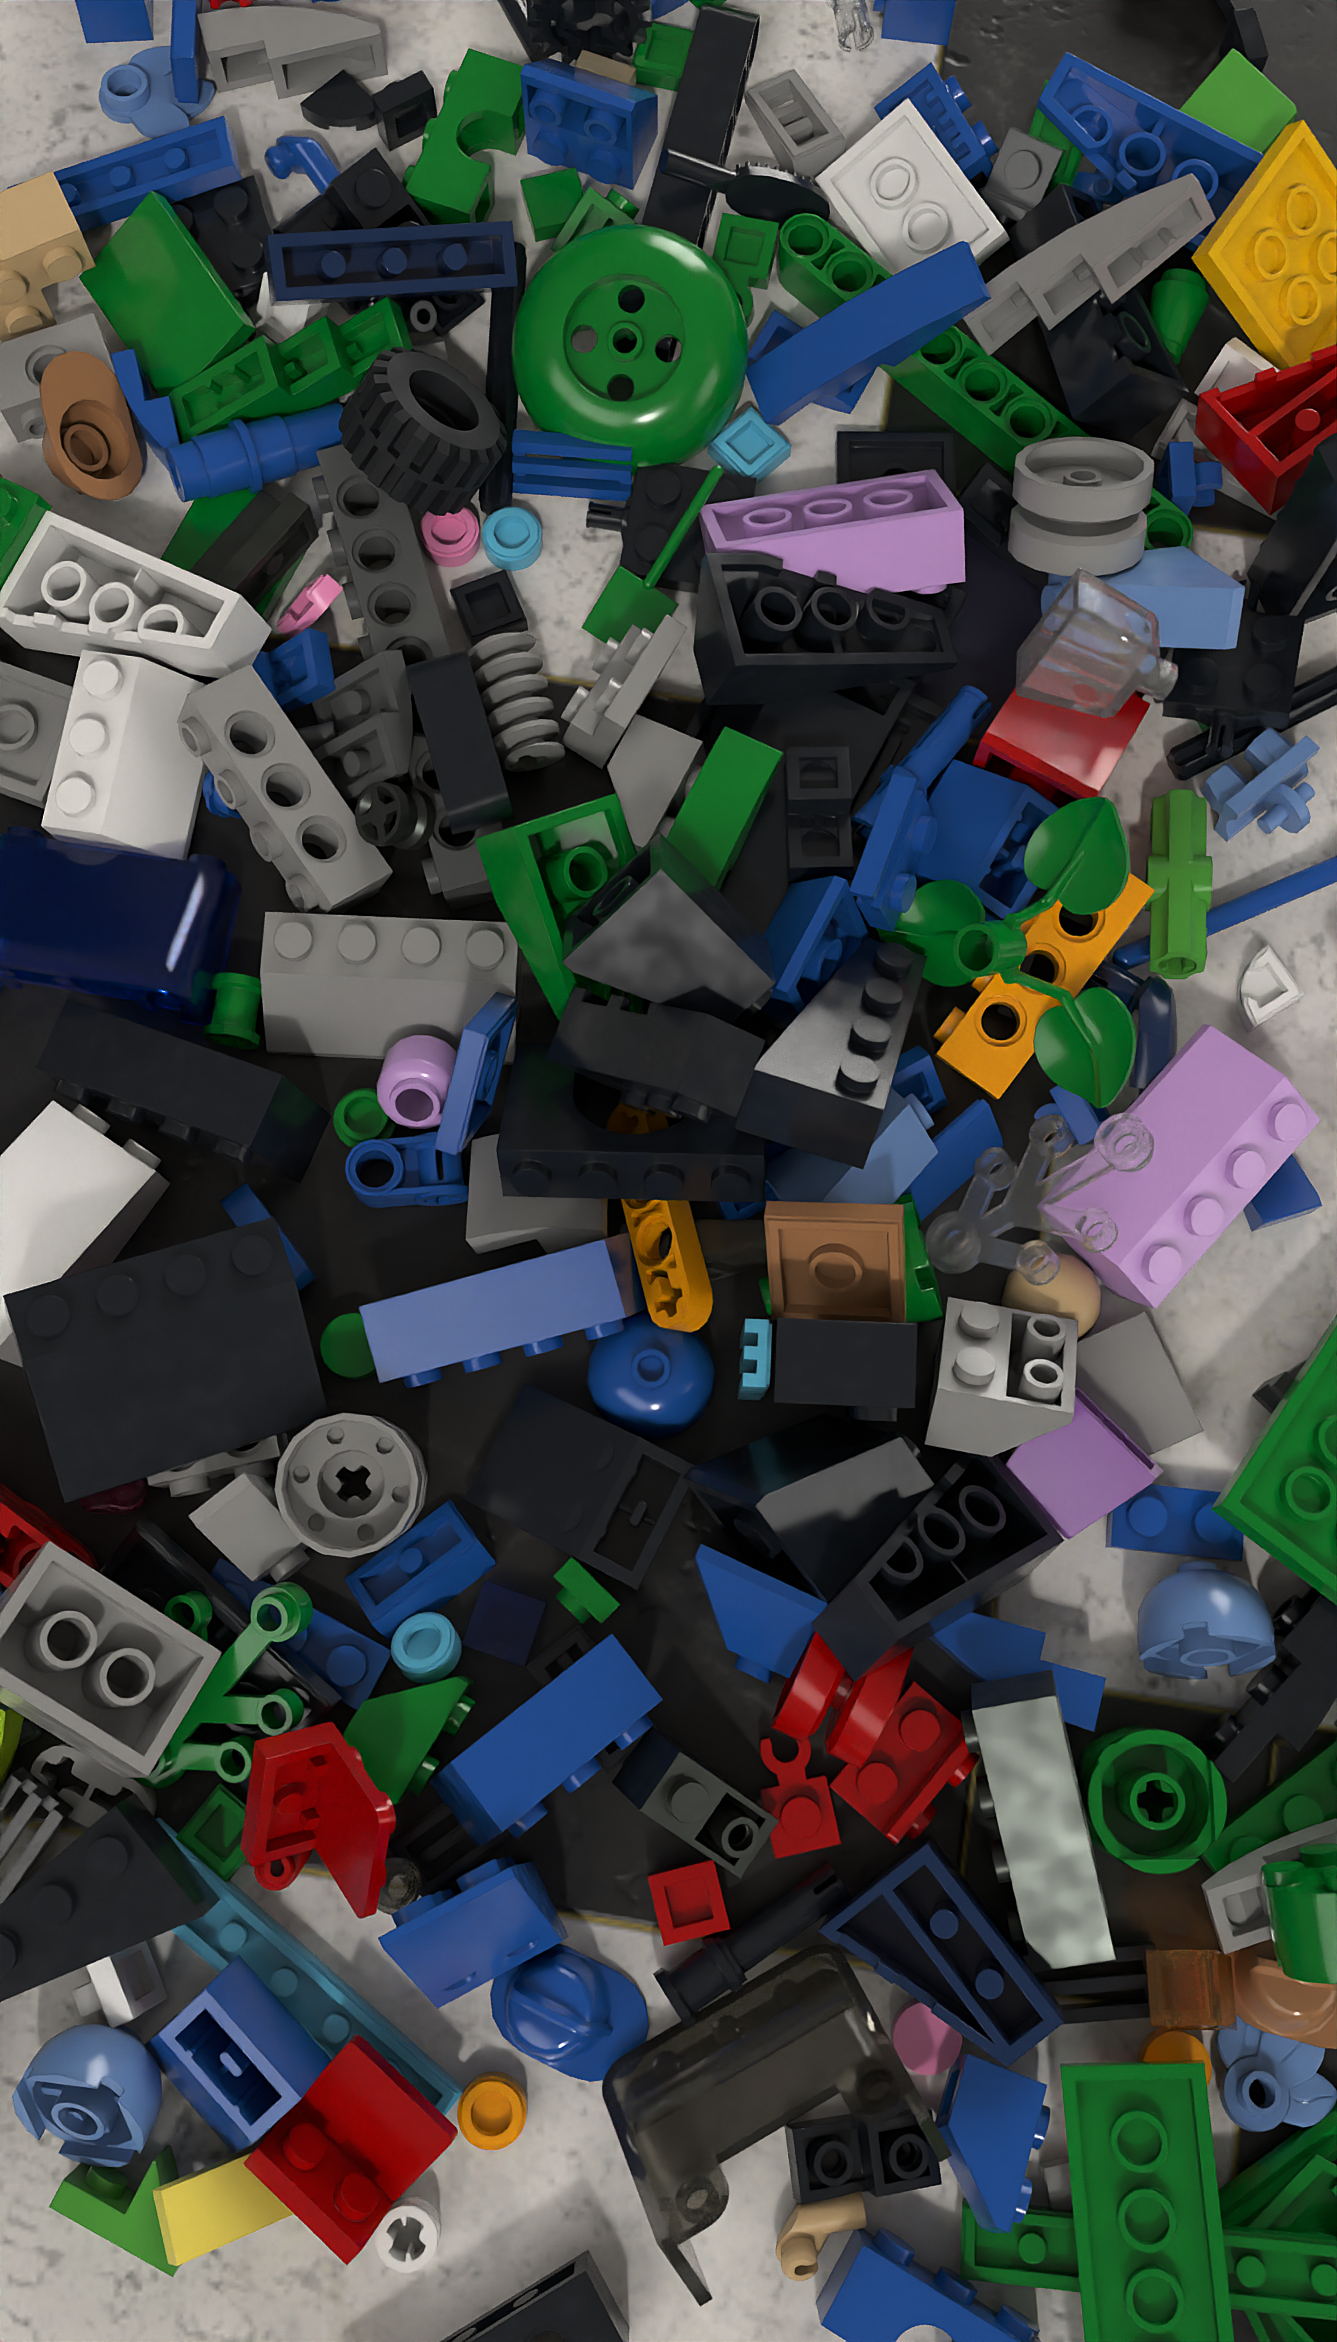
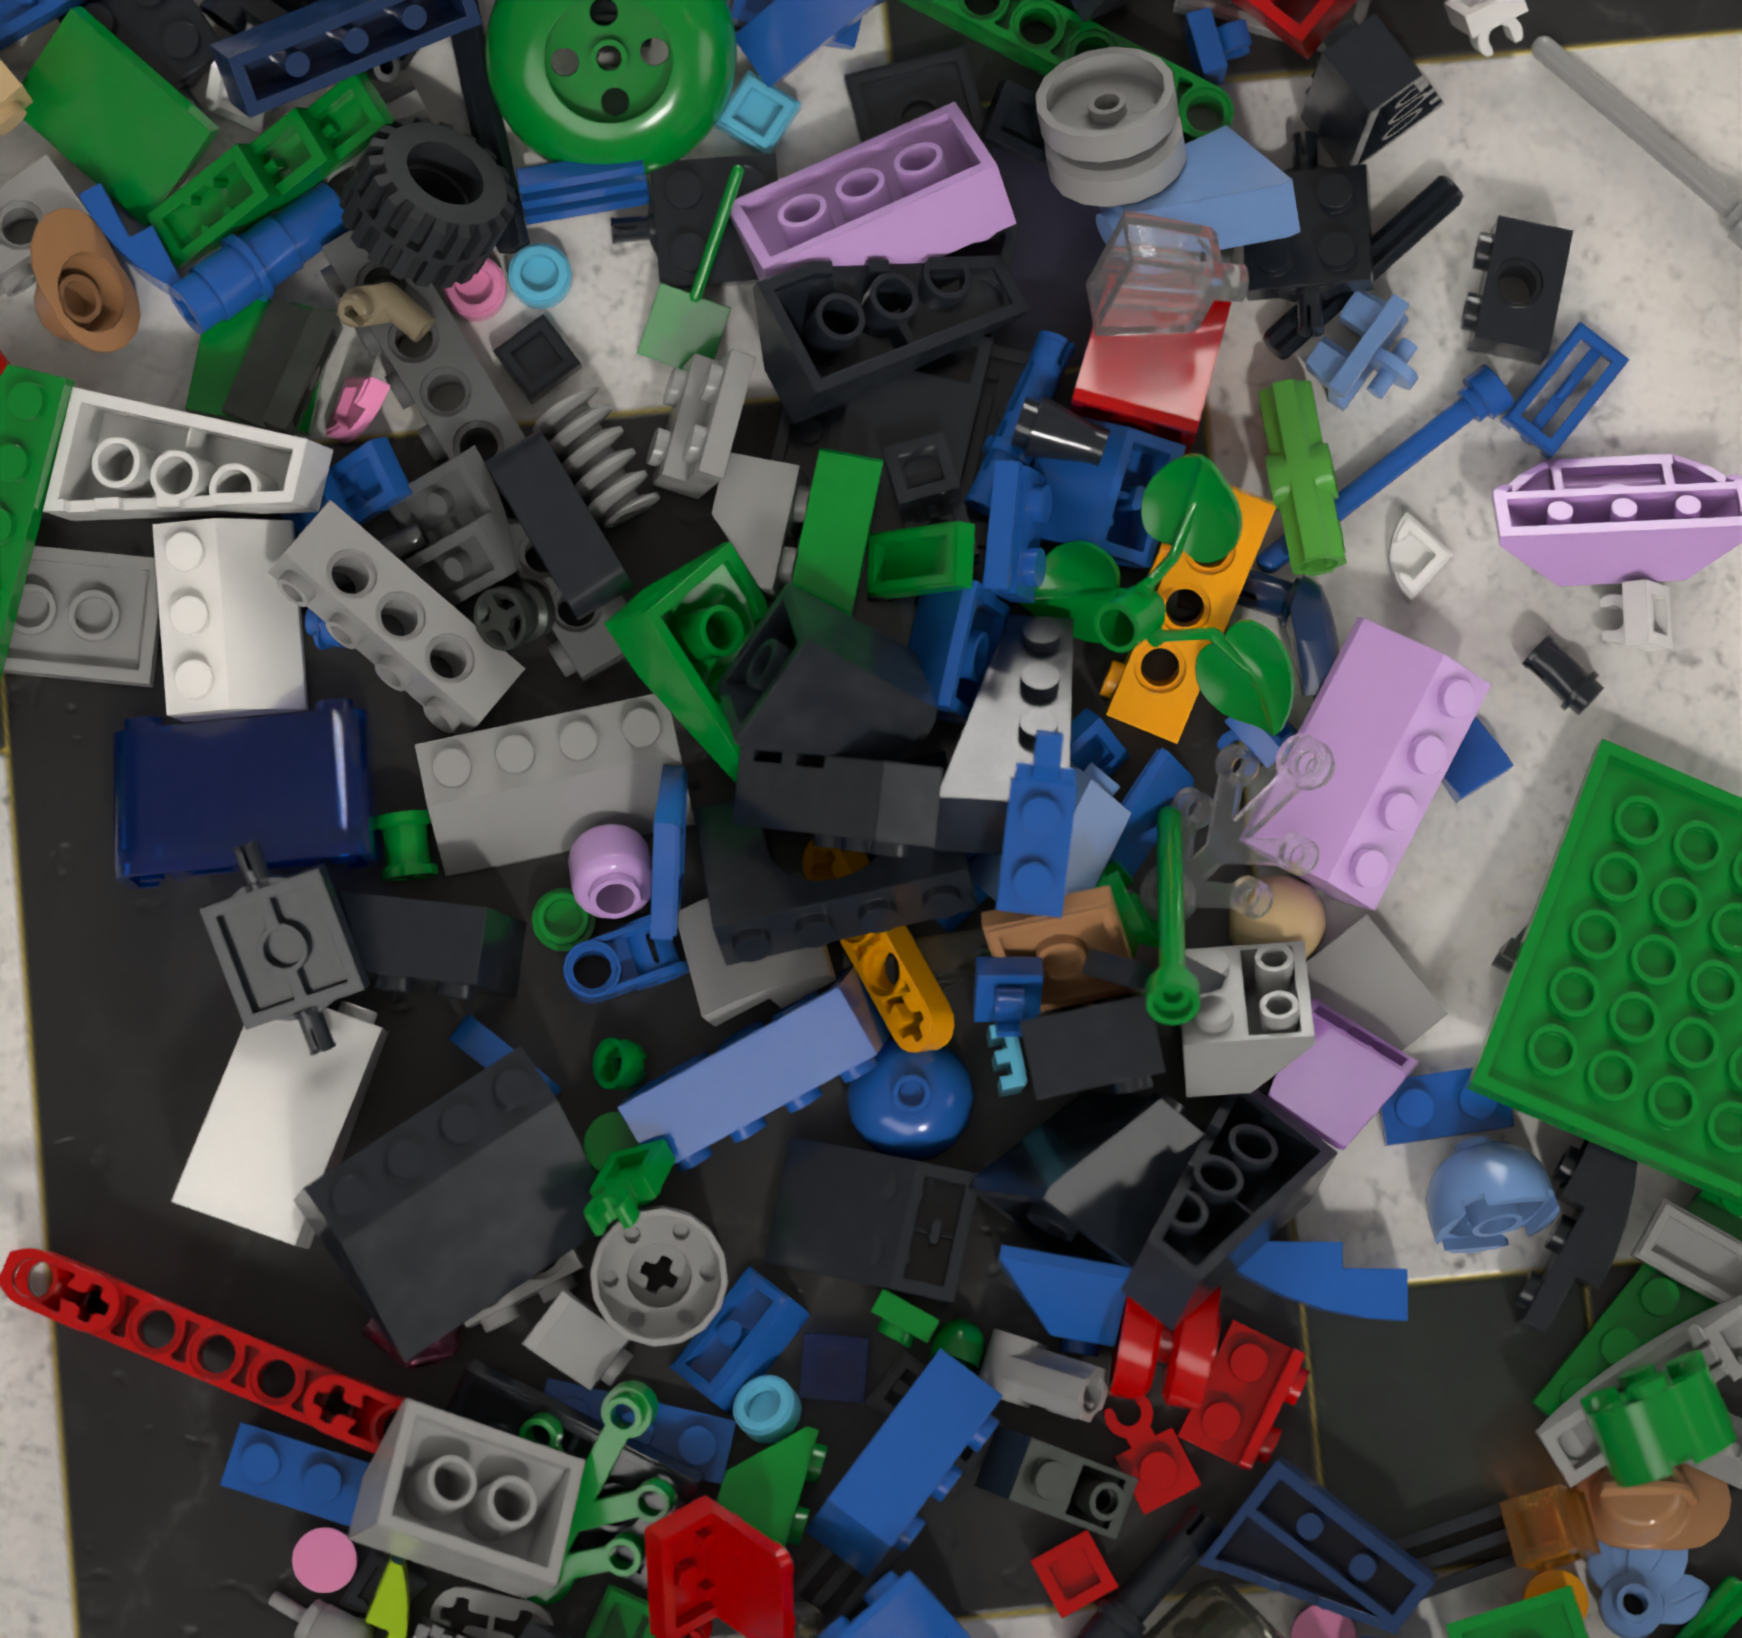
camera: 15 degrees left, 5 degrees up
brick [961,1670,1116,1972] -> none
green brick [1076,1725,1227,1874] -> none
none -> black plate [199,839,370,1055]
none -> dark tan arm [337,282,436,342]
none -> green plate [584,1139,676,1236]
none -> green hinge [593,1037,648,1090]
none -> green tile [867,521,975,600]
none -> green hinge [929,1319,985,1371]
none -> blue tile [973,957,1043,1037]
none -> light grey piece [978,1329,1109,1423]
none -> blue hinge [996,729,1078,918]
none -> black cone [1011,395,1110,467]
none -> black slope [1081,944,1226,995]
none -> green piece [1146,806,1200,1025]

